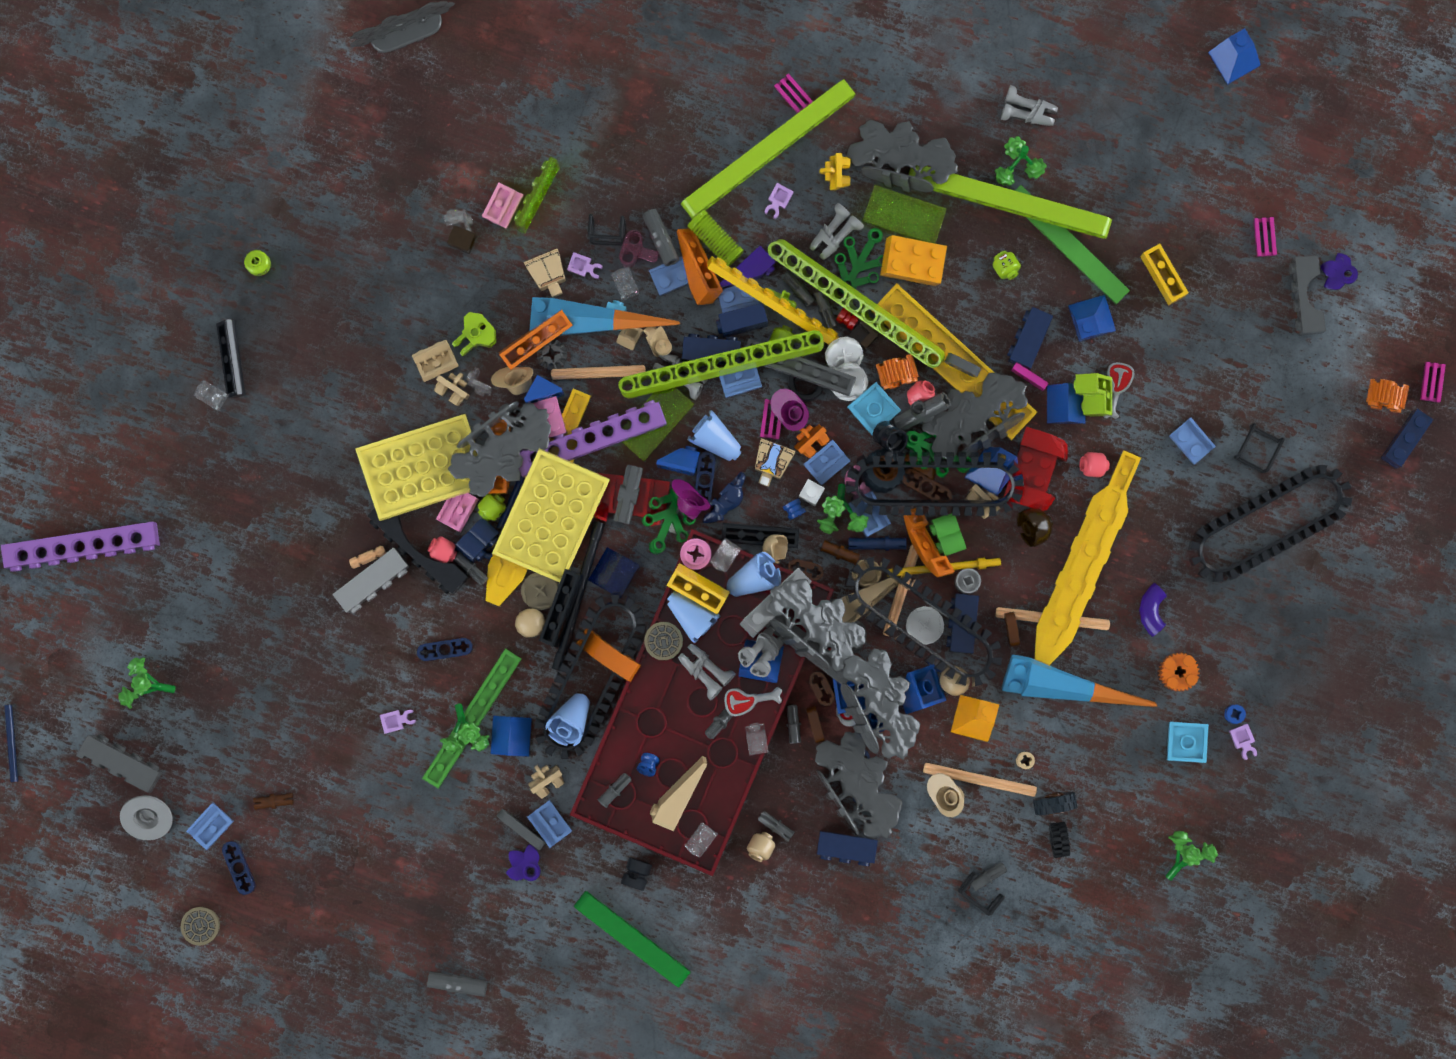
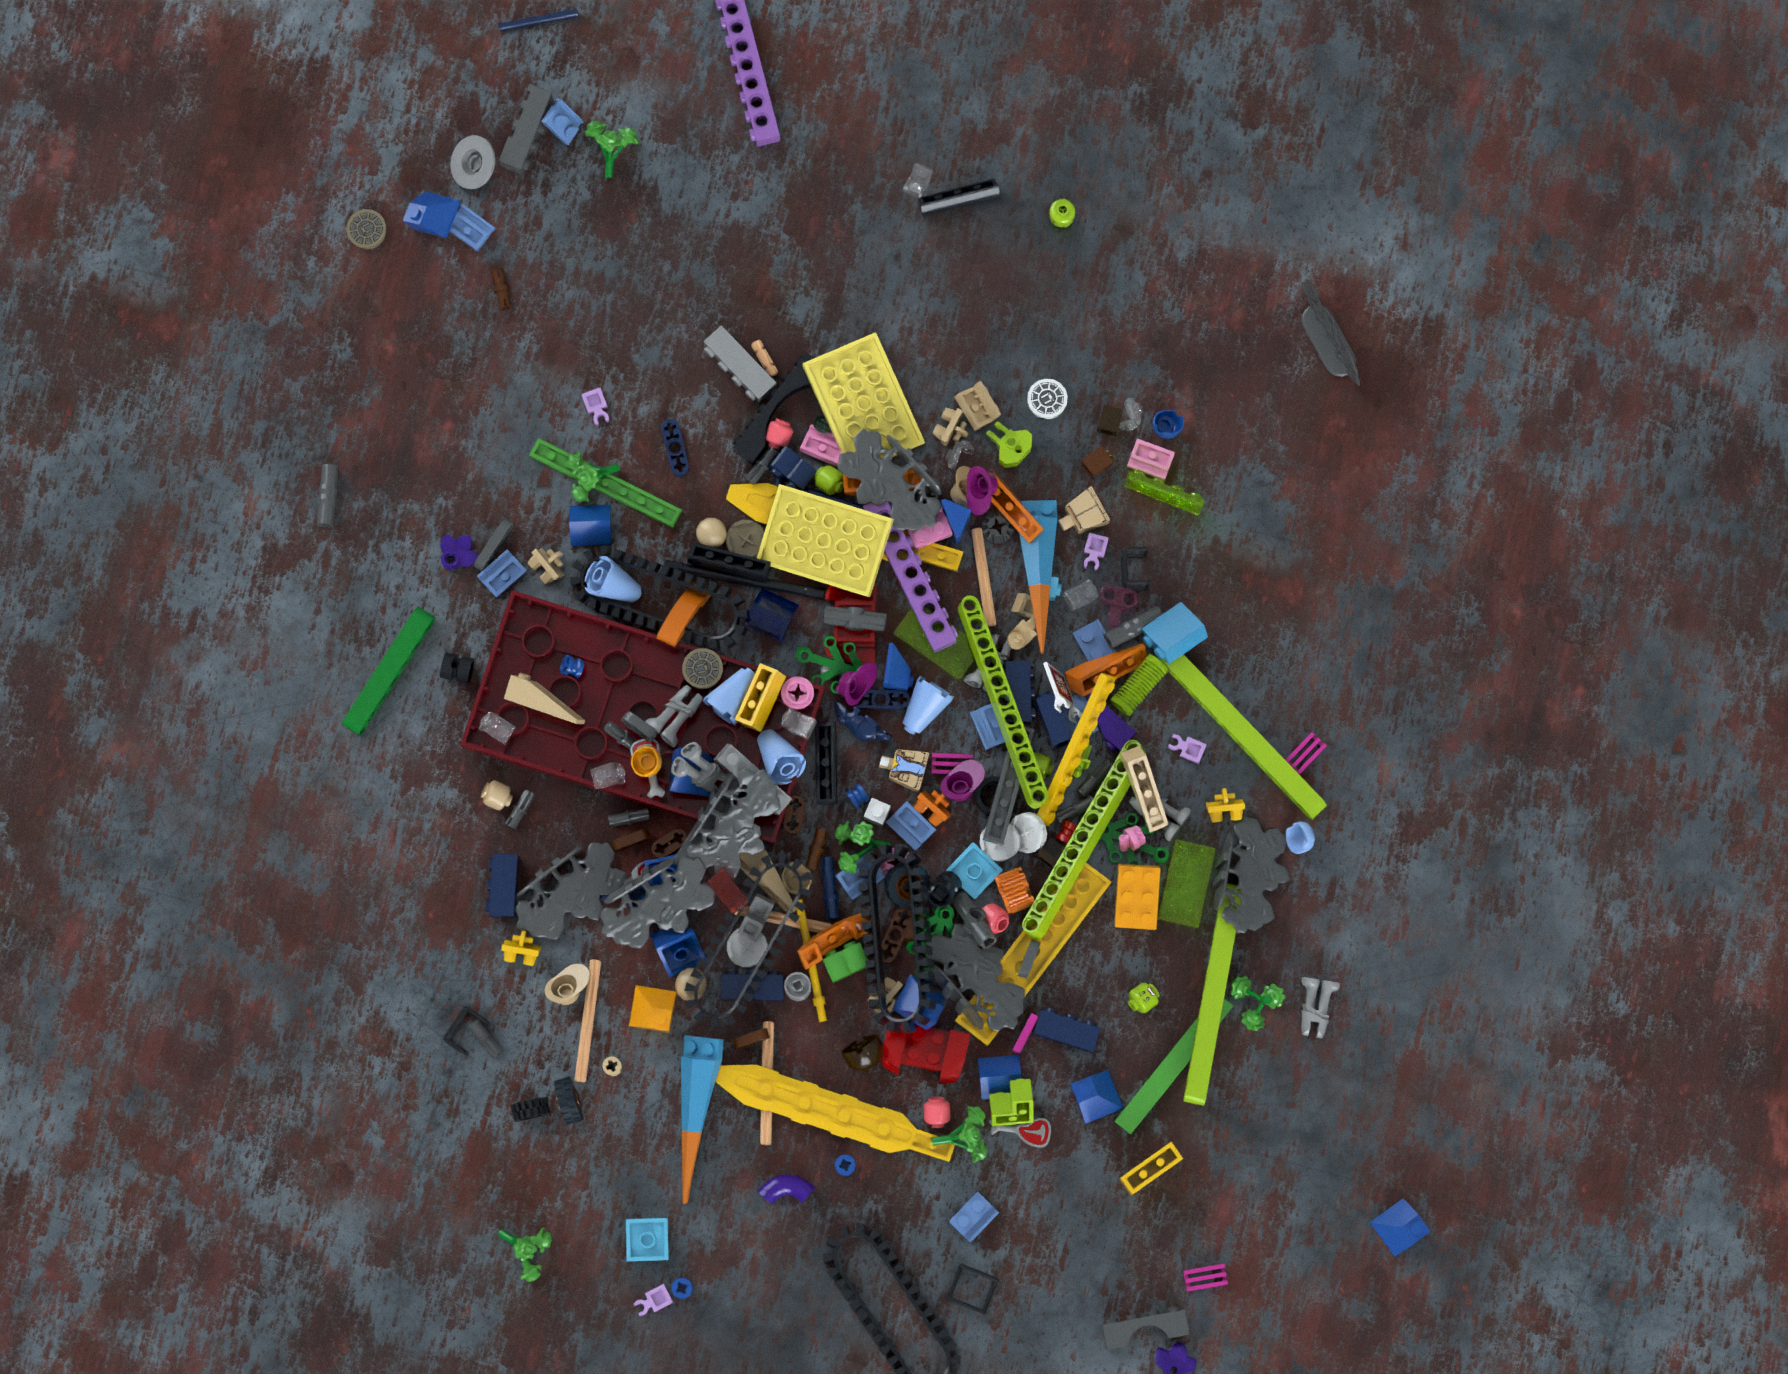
camera: 75 degrees right, 5 degrees down
dark blue beam [222,841,255,895] -> none
dark grey axle [597,773,632,808] -> none
tan hair [762,534,788,564] -> none
orange brick [1158,653,1200,692] -> none
none -> blue slope [403,192,461,238]
none -> yellow hips [501,930,541,966]
none -> medium blue plate [541,98,584,145]
none -> dark grey beam [621,711,658,743]
none -> light orange hair [631,746,662,777]
none -> clear red plate [707,869,749,914]
none -> light grey slope [737,893,775,942]
none -> clear green tile [813,416,832,433]
none -> blue wheel [835,1155,856,1176]
none -> bright green plant [931,1106,988,1163]
none -> magenta piece [966,466,998,515]
none -> tile [1027,379,1068,419]
none -> white flag [1043,662,1082,723]
none -> reddish brown brick [1081,446,1114,479]
none -> bright pink piece [1119,825,1146,852]
none -> tan slope [1120,746,1169,833]
none -> dark azure brick [1142,602,1208,664]
none -> blue hair [1152,410,1184,439]
none -> light blue hair [1286,821,1315,854]

